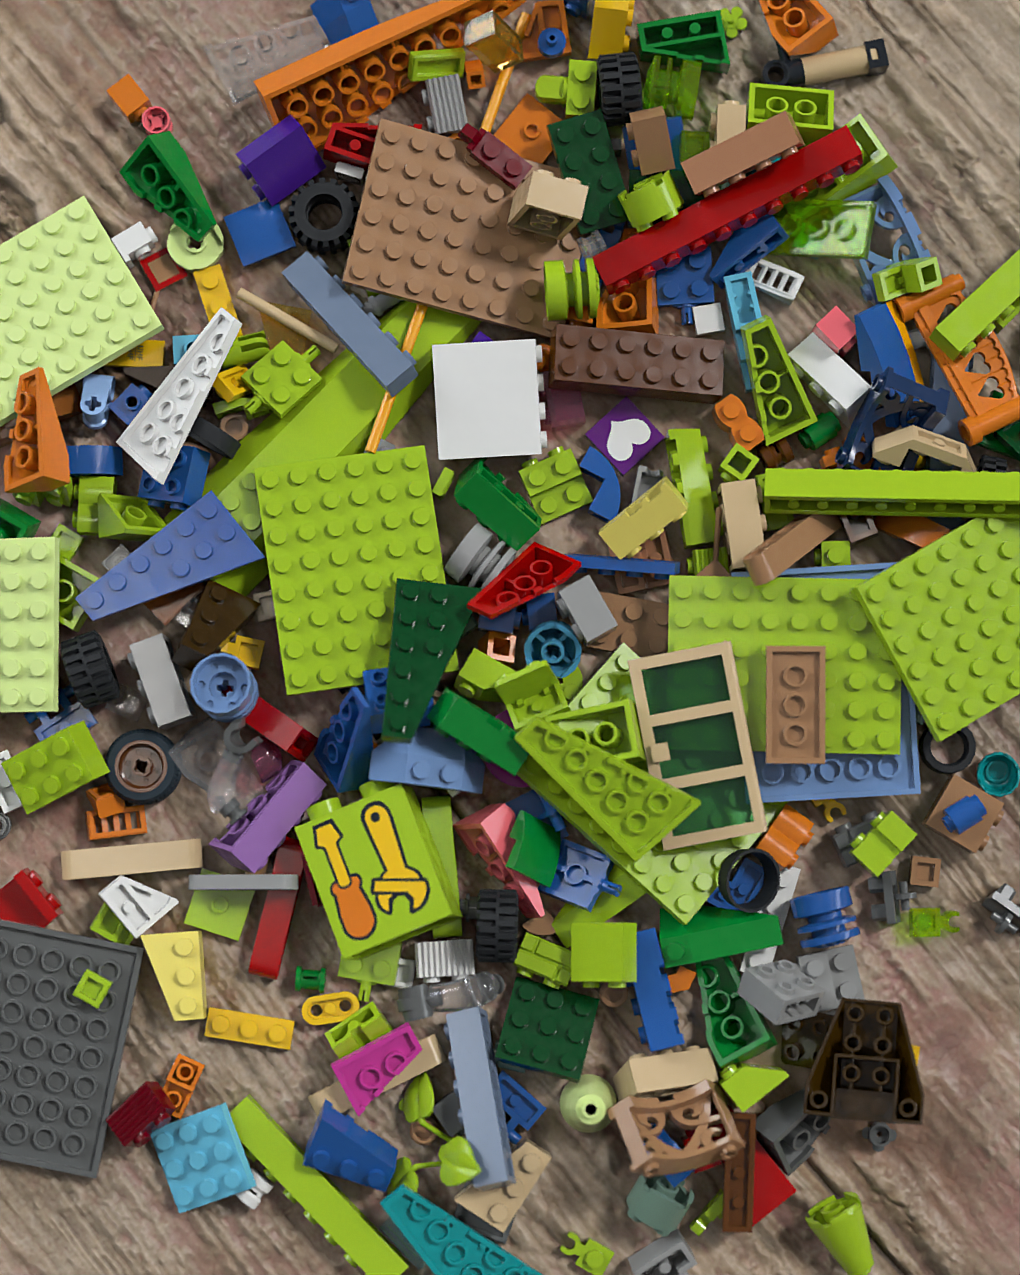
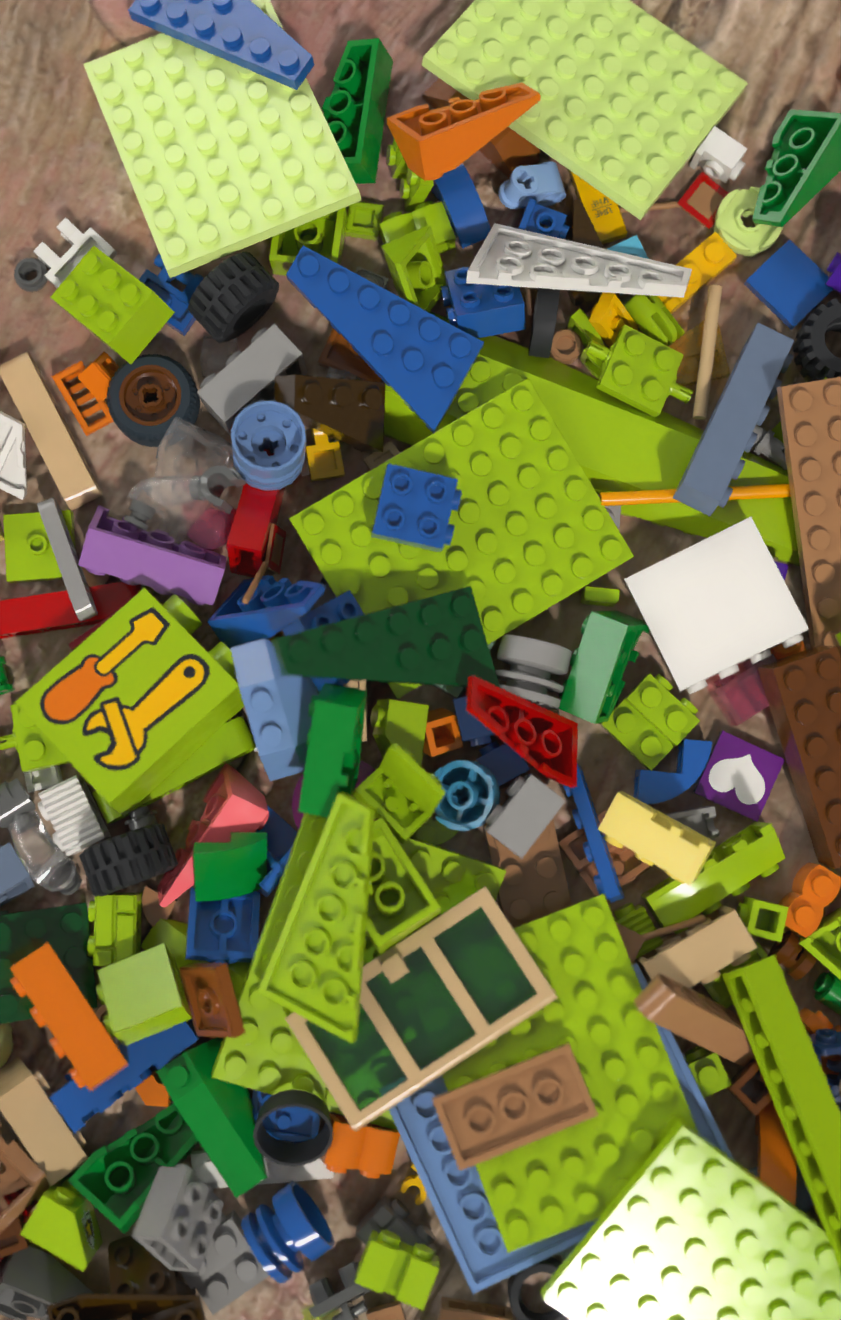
camera: 70 degrees right, 0 degrees up
none -> orange brick [10,942,129,1091]
none -> dark orange tile [179,963,245,1038]
none -> medium nougat piece [242,523,286,604]
none -> blue brick [371,463,462,552]

